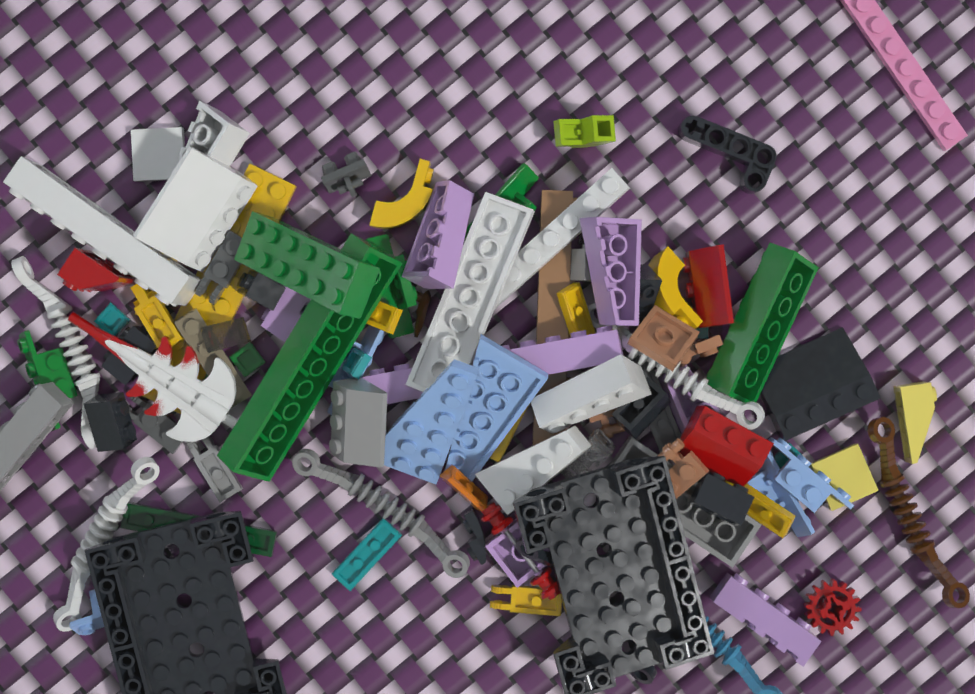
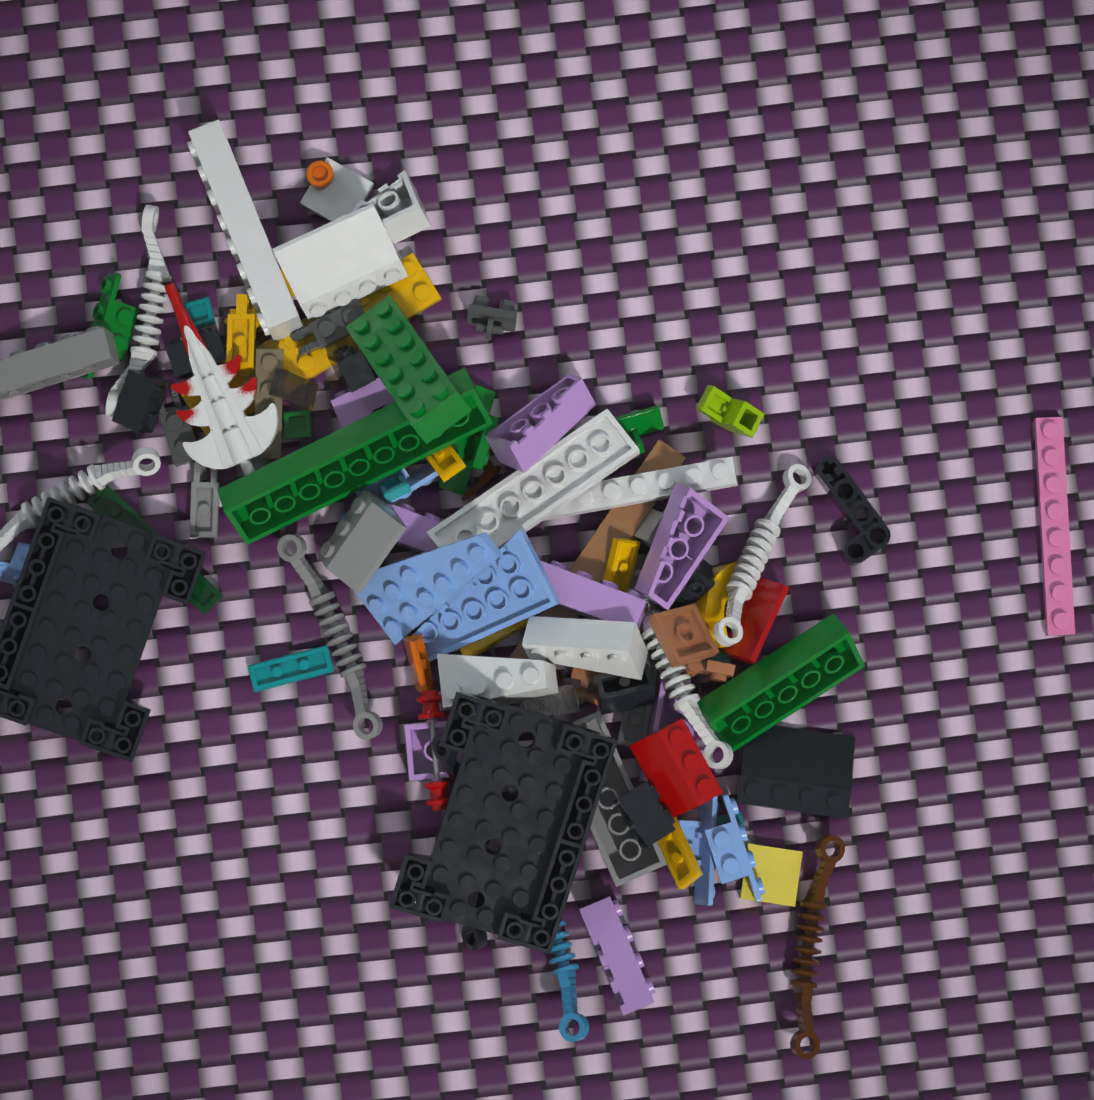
camera: 25 degrees right, 5 degrees down
red slope [57,248,136,293] -> none
yellow arch [369,159,434,229] -> none
black slope [462,508,486,565] -> none
yellow hinge [490,585,562,616] -> none
nougat plate [657,438,709,499] -> none
red gear [803,578,862,636] -> none
light yellow slope [893,381,937,464] -> none
none -> orange tile [306,160,334,189]
none -> white piece [713,464,812,647]

